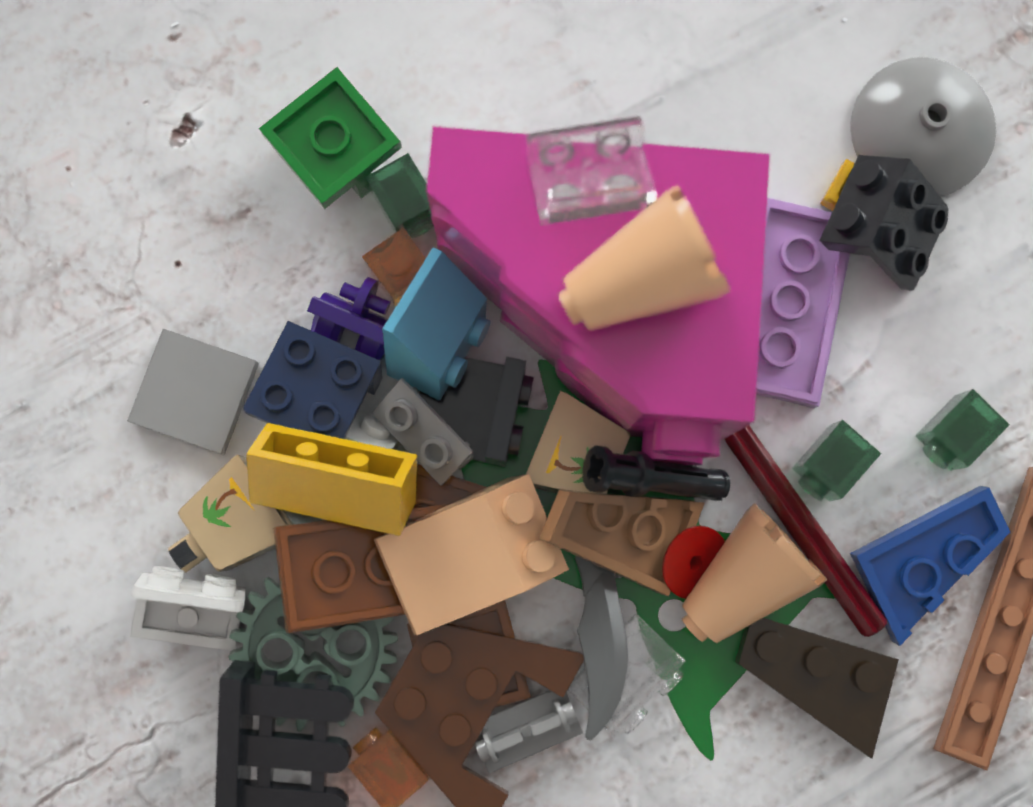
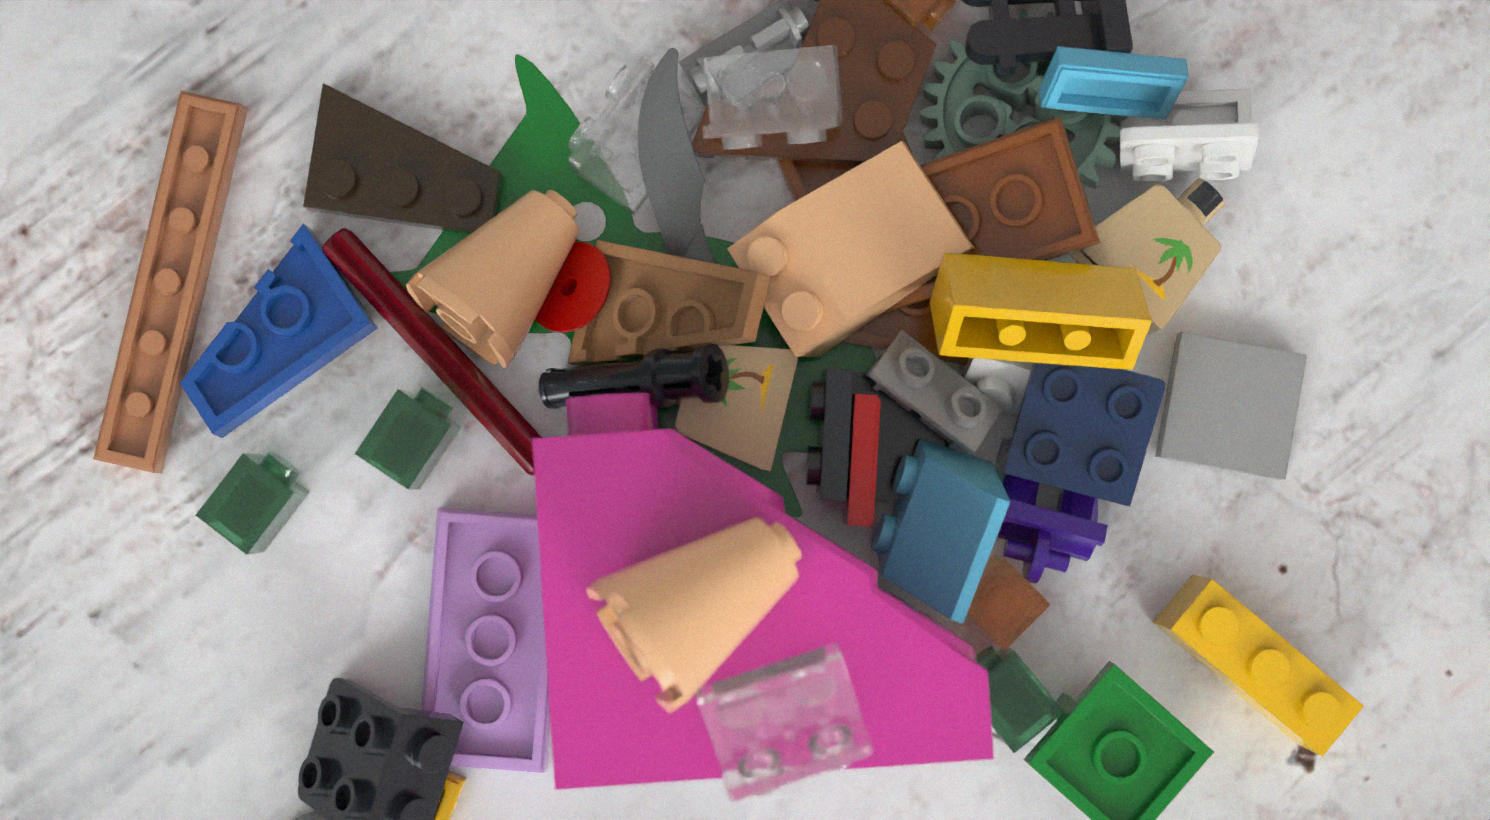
camera: 175 degrees right, 5 degrees up
none -> clear bracket [702,45,843,150]
none -> red tile [843,394,881,527]
none -> medium azure tile [1039,46,1189,120]
none -> yellow brick [1153,575,1364,757]

